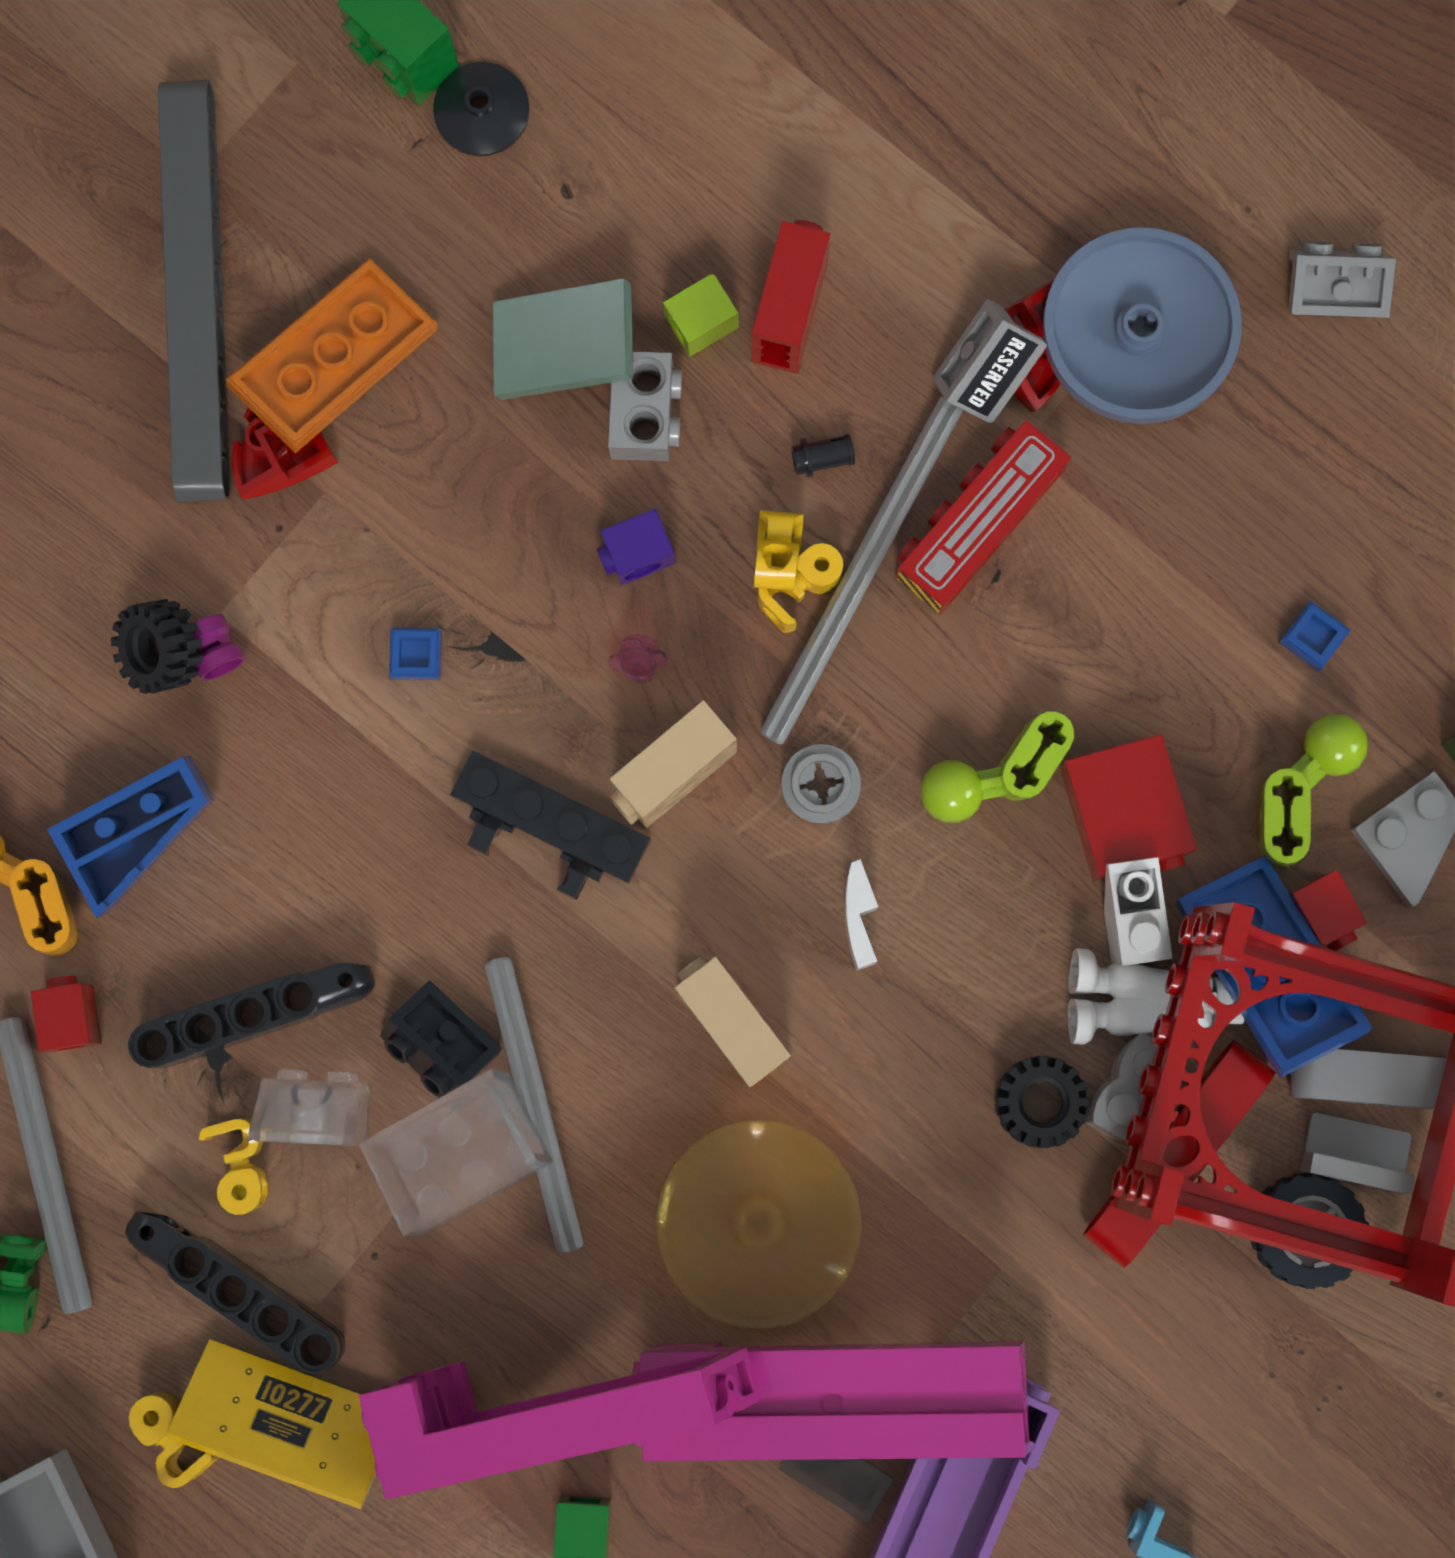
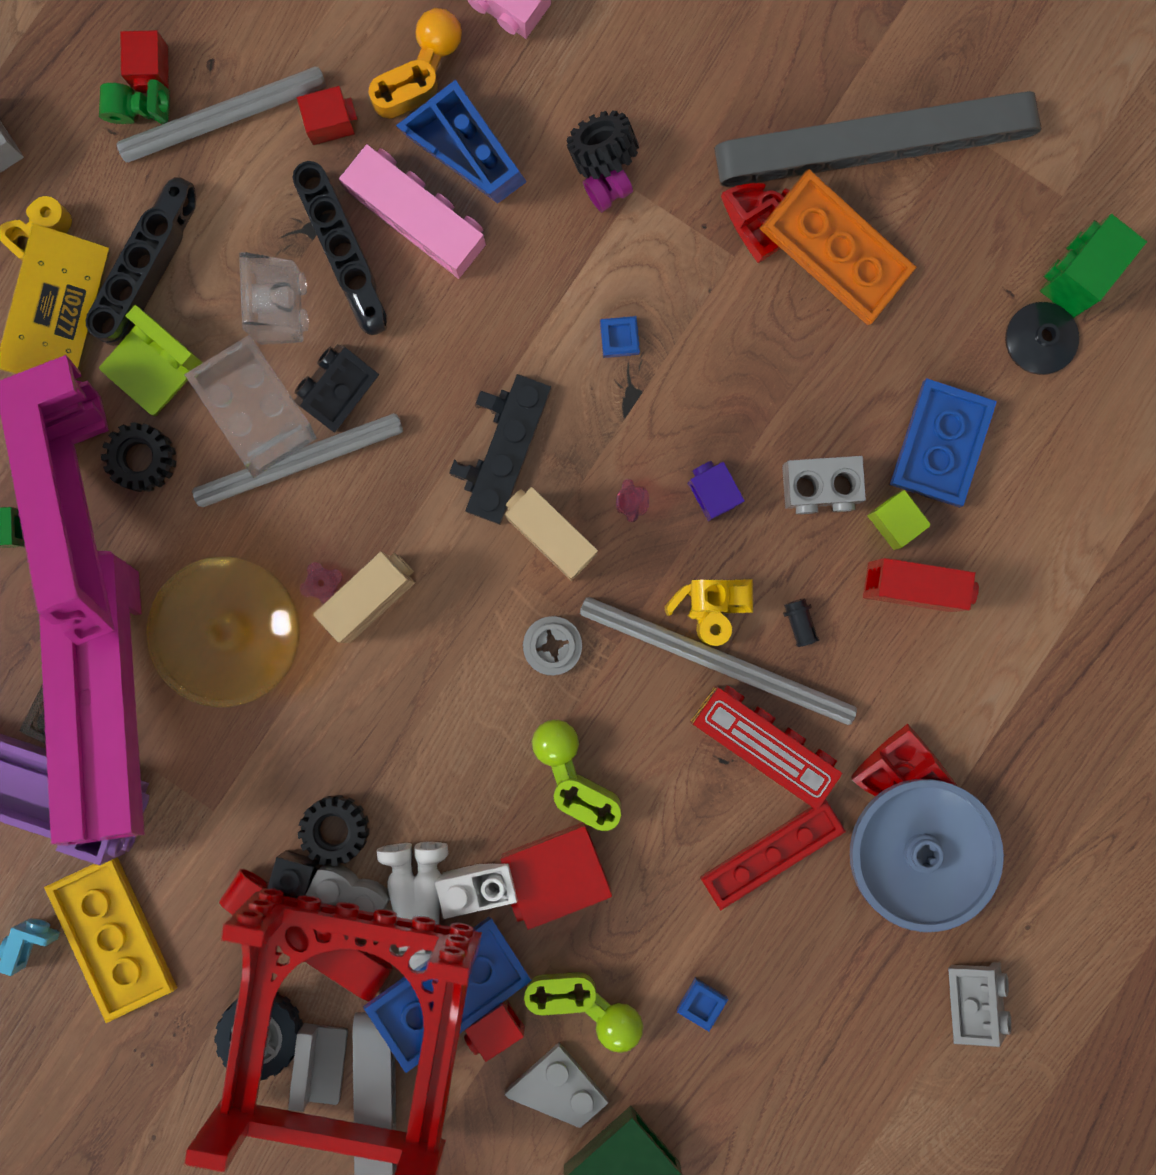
camera: 75 degrees right, 5 degrees up
yellow leg [199,1118,268,1215] -> none
sand green tile [493,278,633,400] -> none
white slope [844,859,878,971] -> none
light grey panel [932,299,1047,423] -> none
none -> yellow tile [44,857,177,1023]
none -> lime bracket [99,305,203,416]
none -> black tyre [101,422,177,492]
none -> black brick [267,850,320,899]
none -> clear pink plate [300,562,342,604]
none -> bright pink brick [339,144,486,279]
none -> red tile [700,799,846,911]
none -> blue plate [890,378,997,508]

